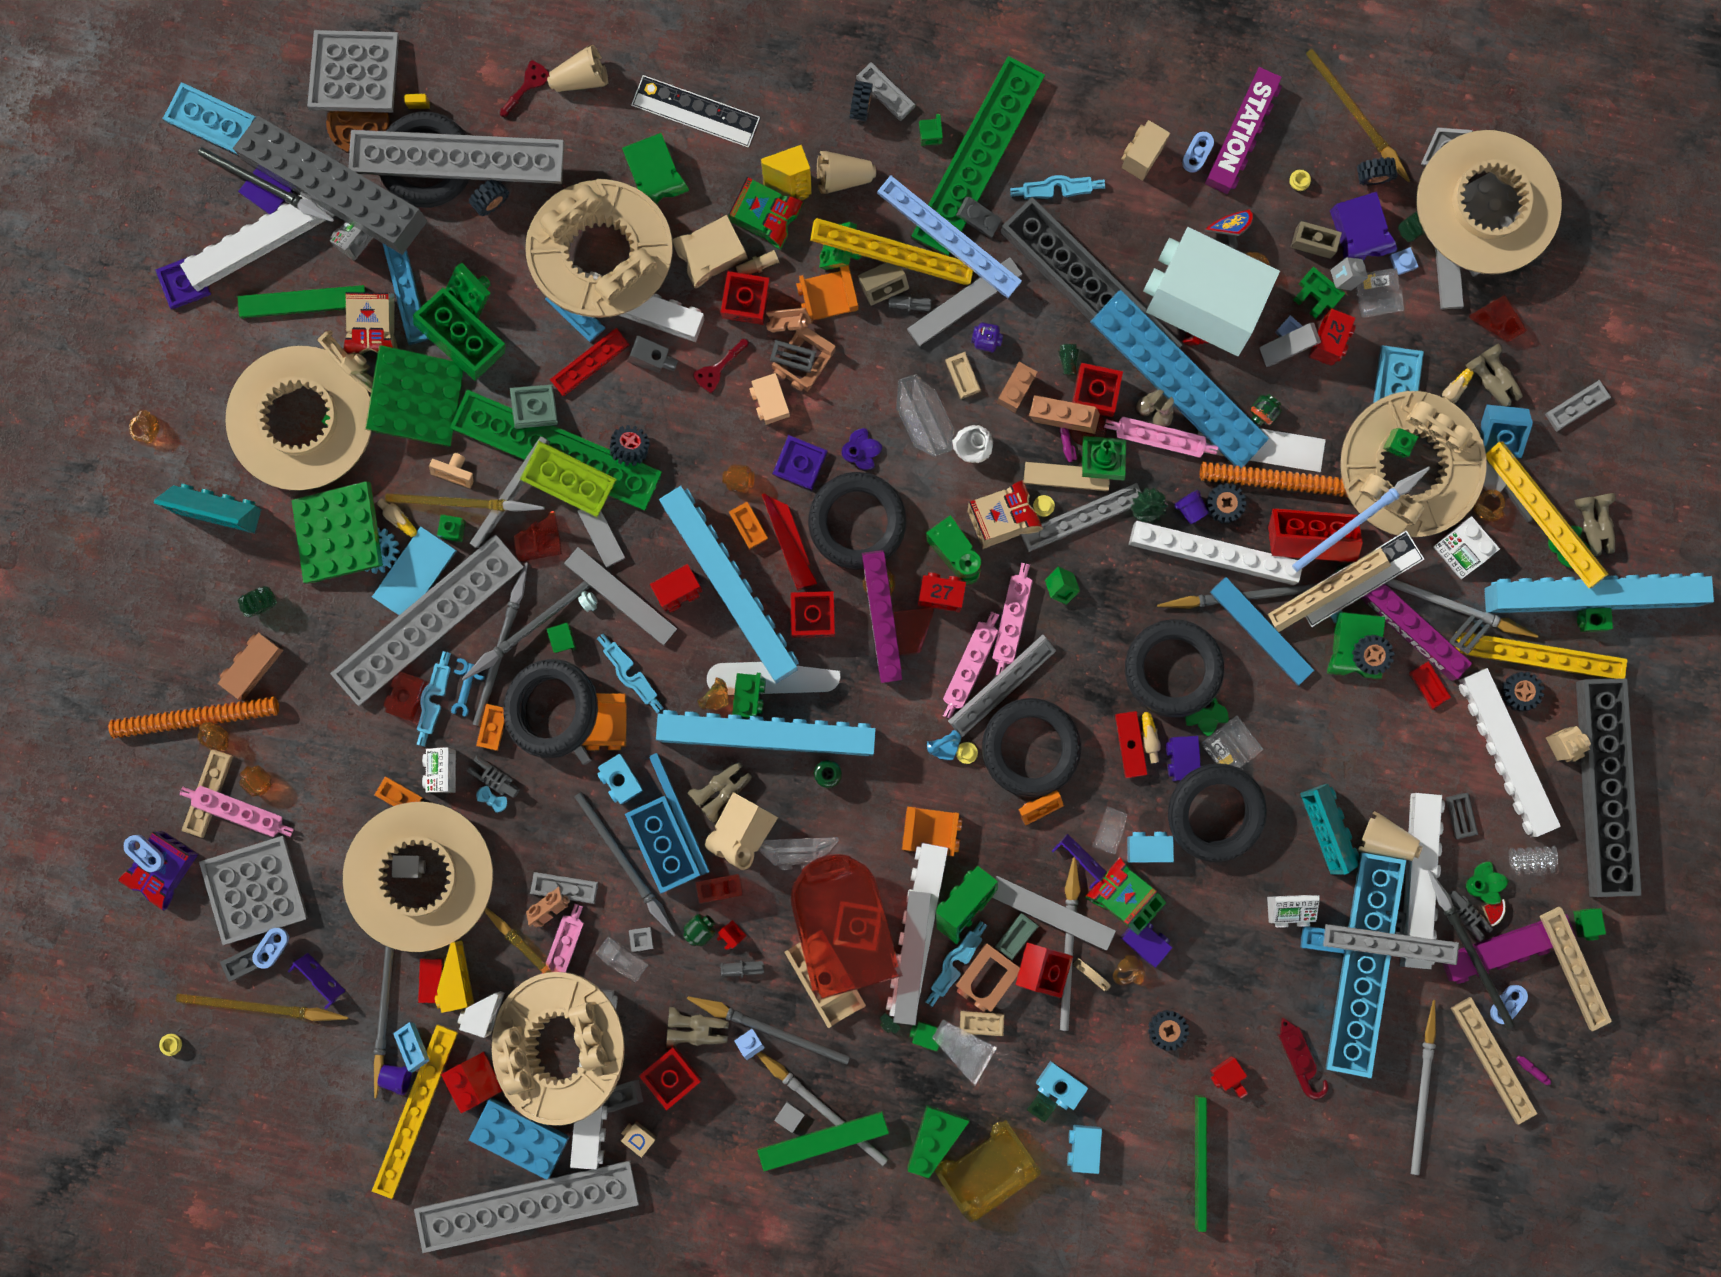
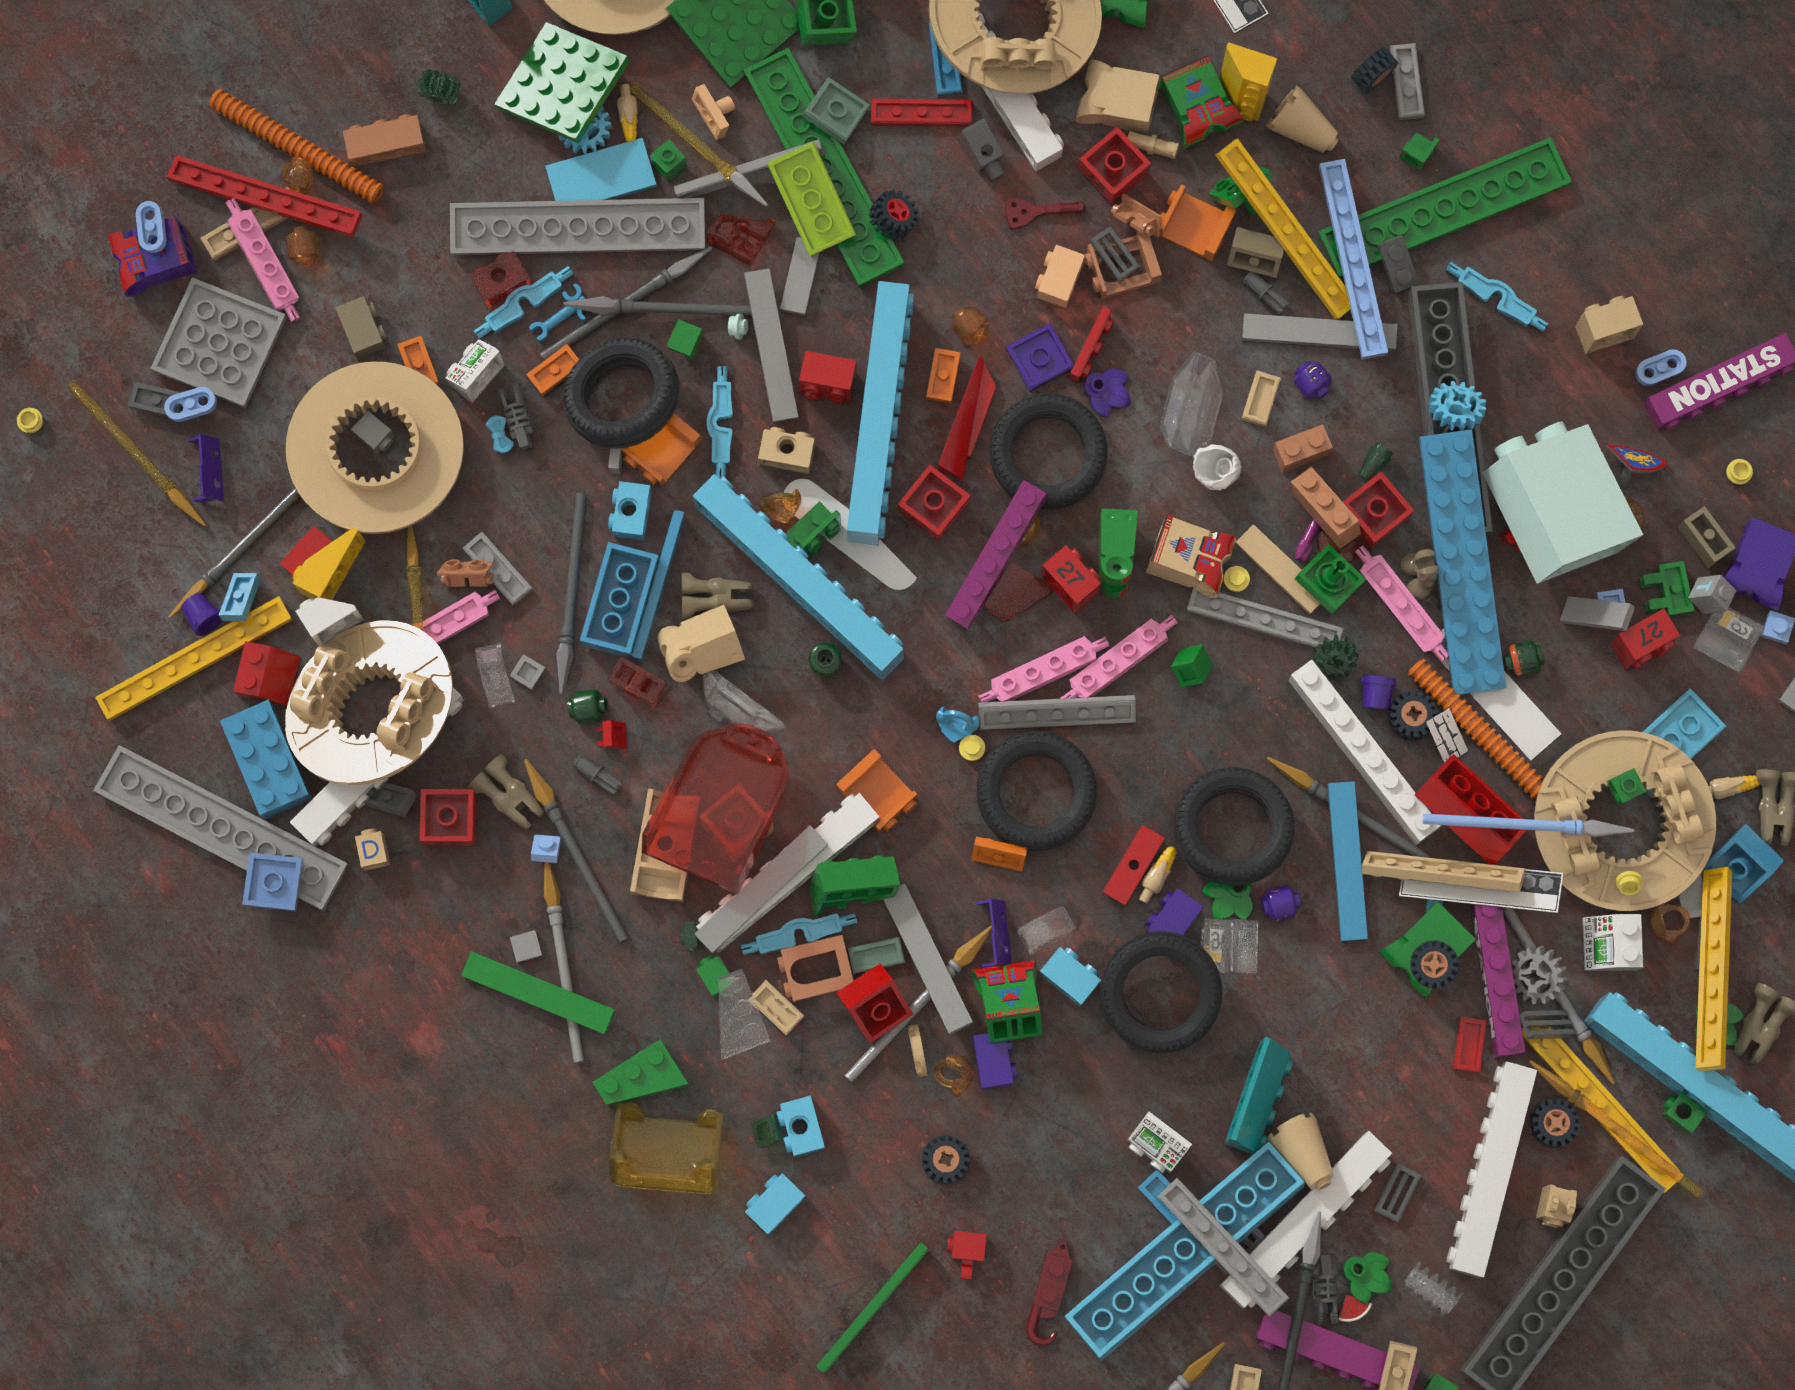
camera: 45 degrees right, 5 degrees down
none -> red plate [166,155,363,238]
none -> medium blue plate [242,852,303,912]
none -> dark tan brick [335,296,387,360]
none -> tan brick [758,427,815,474]
none -> red tile [1069,306,1114,383]
none -> dark purple head [1260,885,1301,921]
none -> white sticker [1426,708,1468,763]
none -> medium azure gear [1429,381,1486,431]
none -> light grey gear [1511,946,1568,1004]
none -> clear yellow piece [1529,1060,1704,1198]
none -> light yellow plate [1616,871,1643,895]

